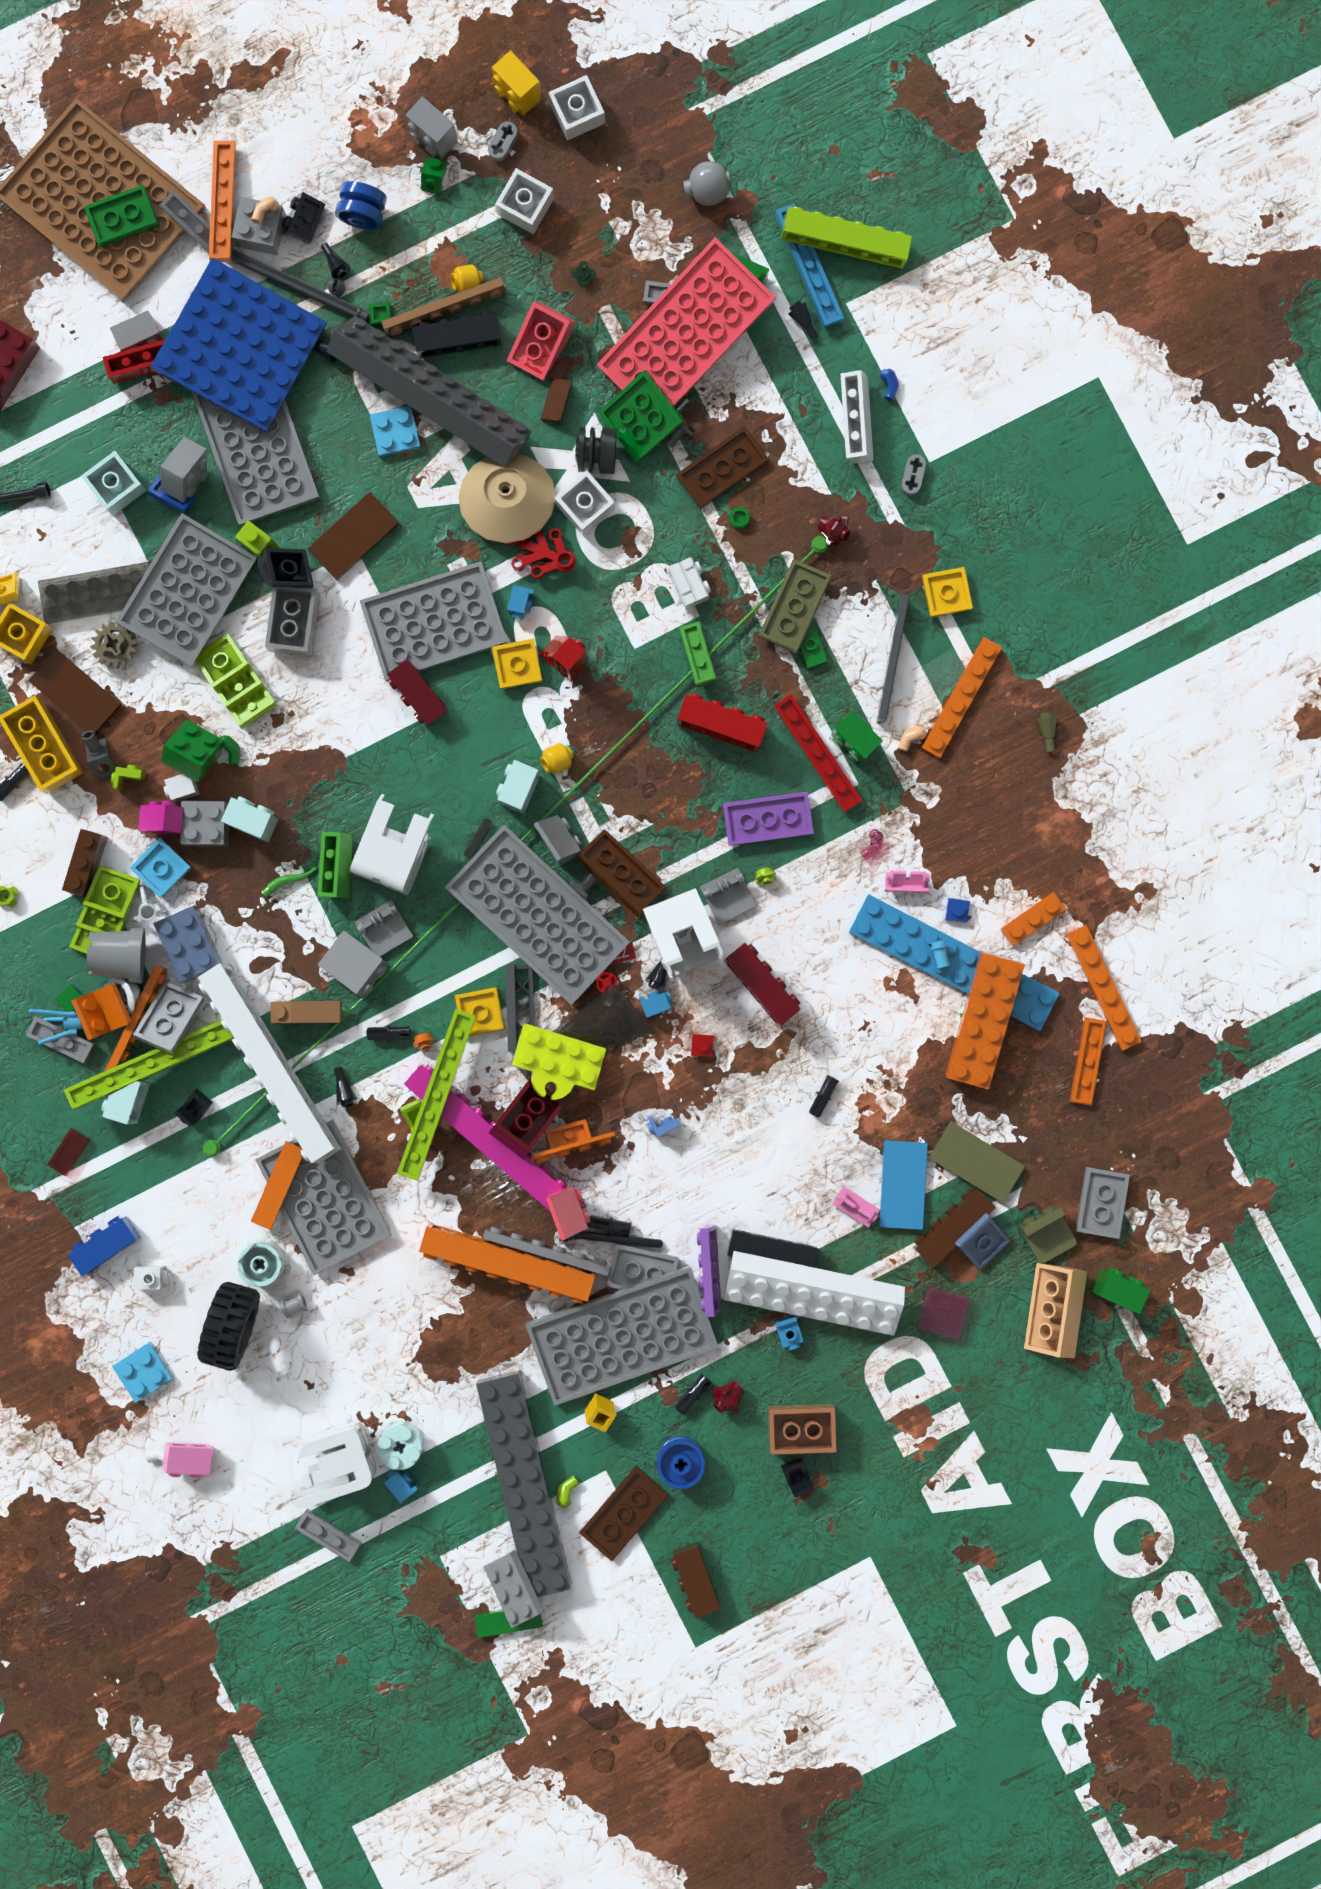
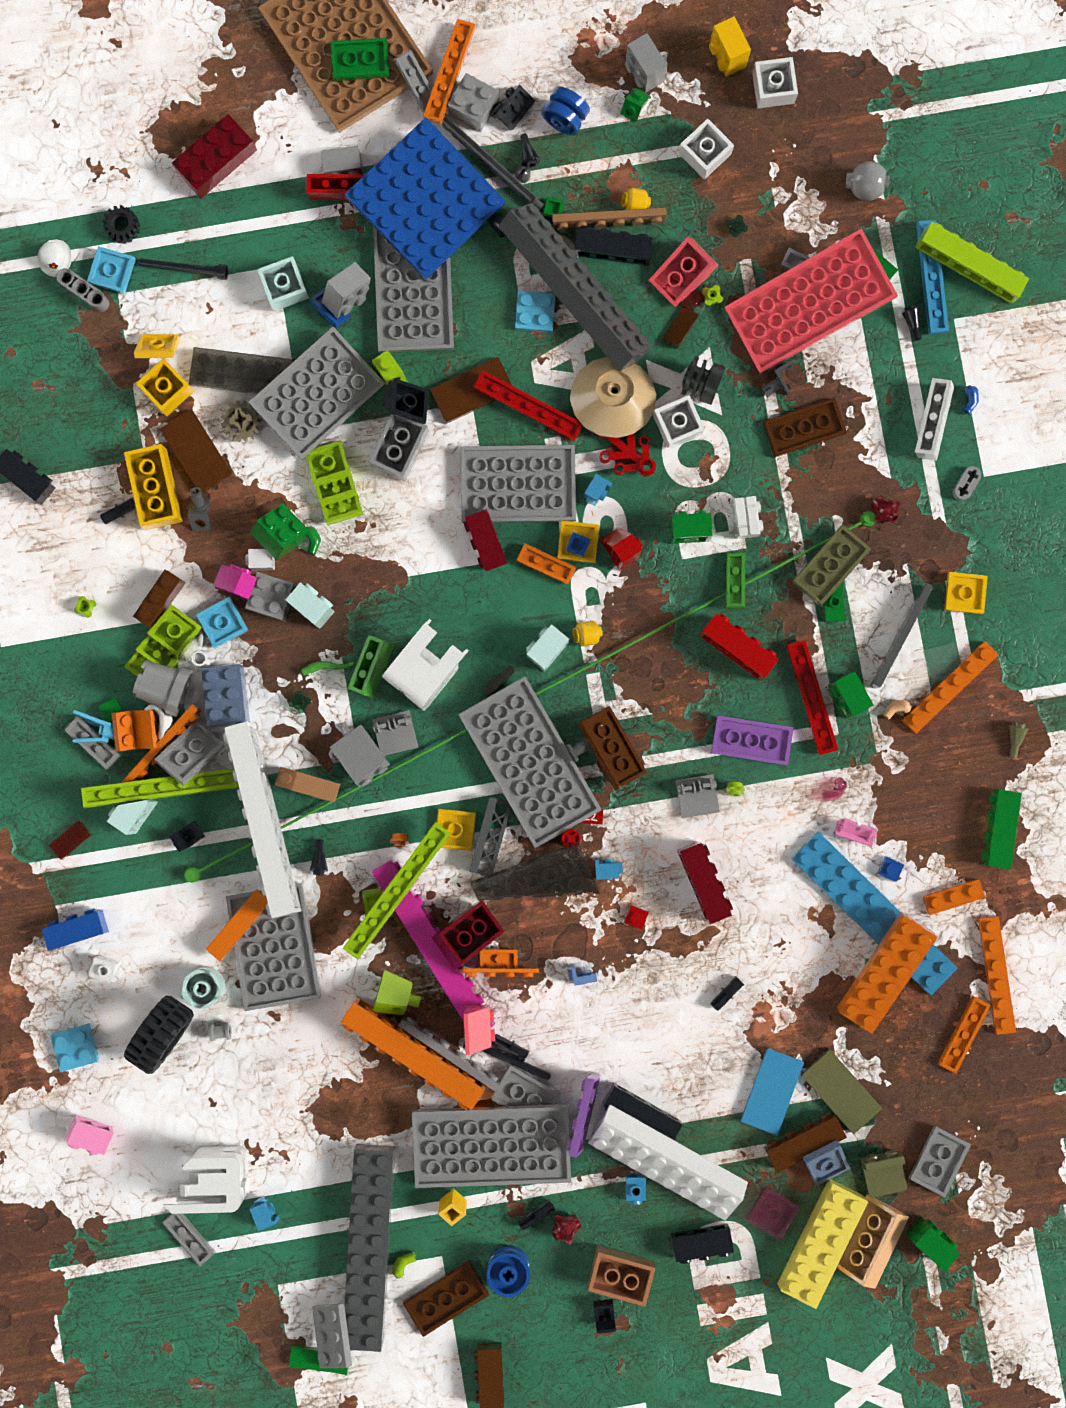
camera: 25 degrees right, 0 degrees up
lime bracket [111,765,146,791] -> none
light nougat arm [251,197,279,225] -> none
black axle [366,1024,410,1042] -> none
light aqua brick [378,1421,424,1470] -> none
light grey beam [488,122,518,162] -> none
neon yellow plate [511,1023,606,1100] -> none
light grey slope [534,815,583,867] -> none
green plate [598,370,685,463] -> none
white piece [643,888,723,980] -> none
black cone [645,958,667,990] -> none
green tile [729,507,750,530] -> none
bright pink hinge [832,1186,880,1228] -> none
medium azure pin [930,940,950,968] -> none
none -> clear green plate [288,691,311,713]
none -> lime torso [373,970,421,1015]
none -> red plate [474,370,583,442]
none -> orange plate [516,543,576,585]
none -> blue plate [566,532,591,558]
none -> green brick [669,510,712,544]
none -> black brick [670,1223,734,1264]
none -> lime plate [702,285,723,306]
none -> light yellow brick [777,1179,868,1309]
none -> green brick [981,789,1022,870]

